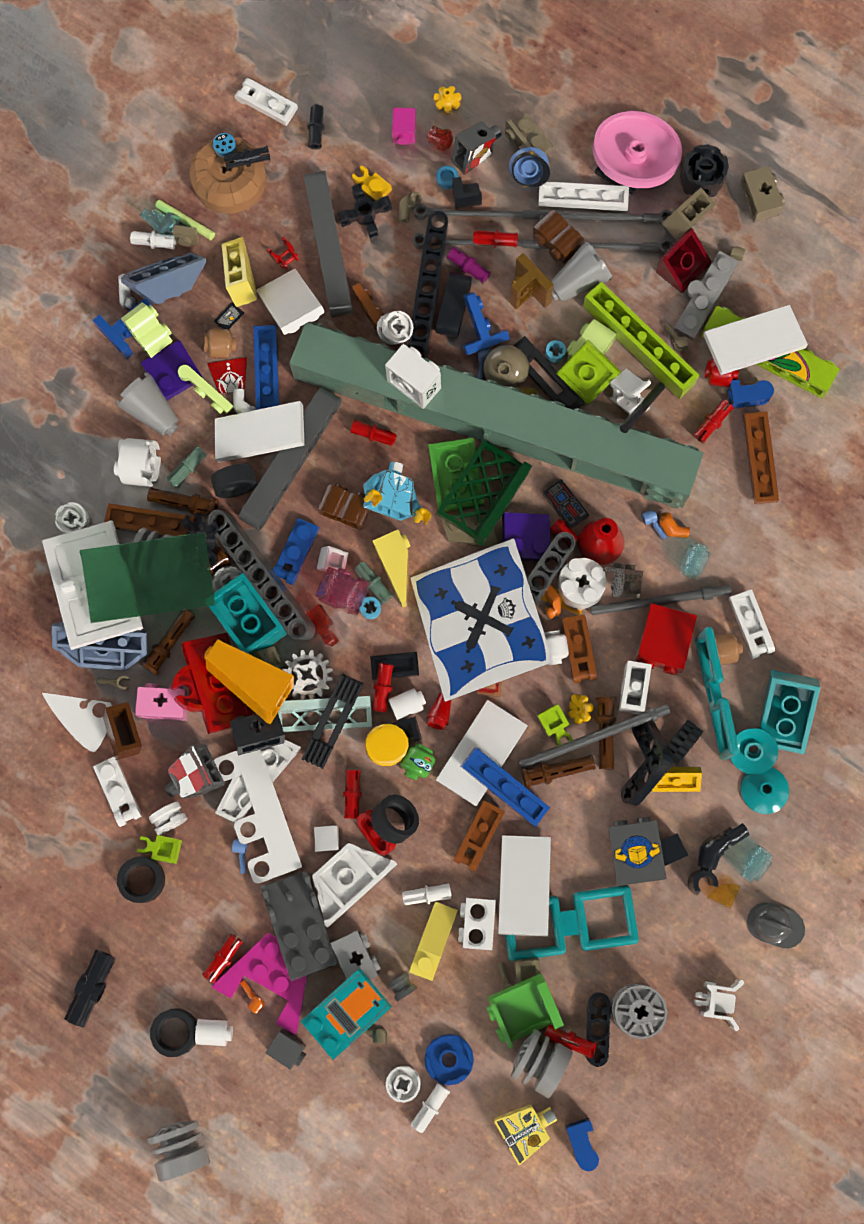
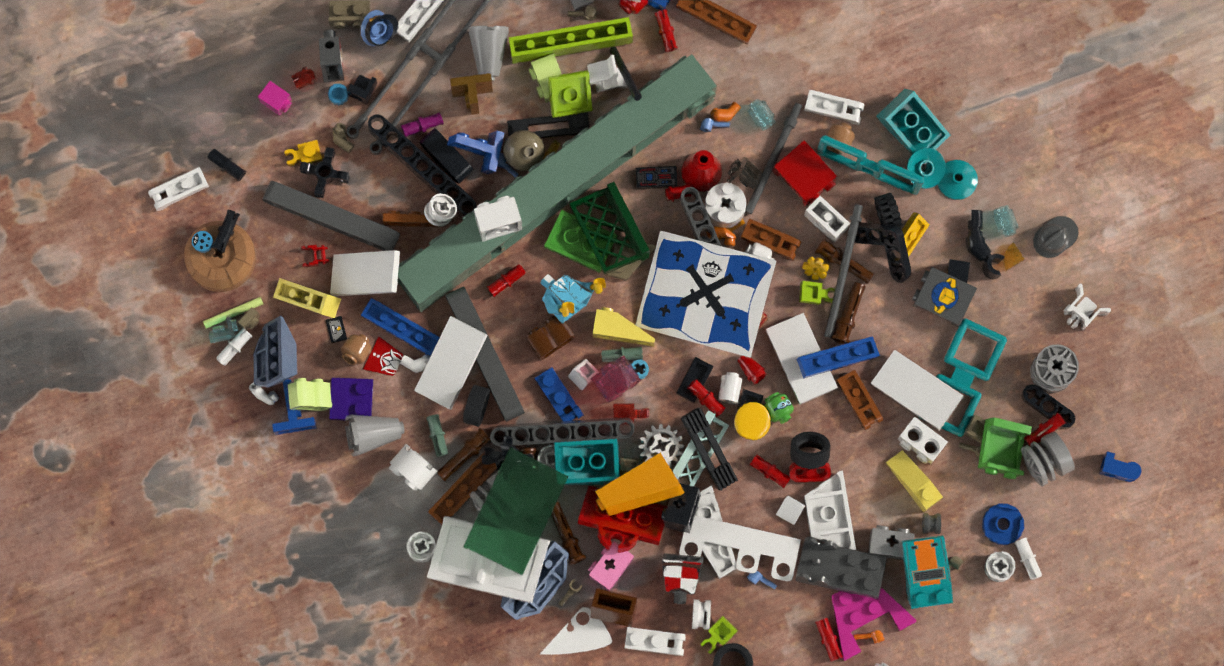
camera: 65 degrees left, 0 degrees up
yellowish green plate [178,365,233,414] -> none
dark grey brick [266,1030,306,1070] -> none
white axle [402,883,451,905] -> none
yellow plant [433,86,461,114] -> none
red axle [473,230,518,248] -> none
torso [494,1104,557,1165] -> none
dark purple plate [502,512,551,562] -> none
reddish brown brick [533,210,584,264] -> none
medium azure bush [545,340,566,363] -> none

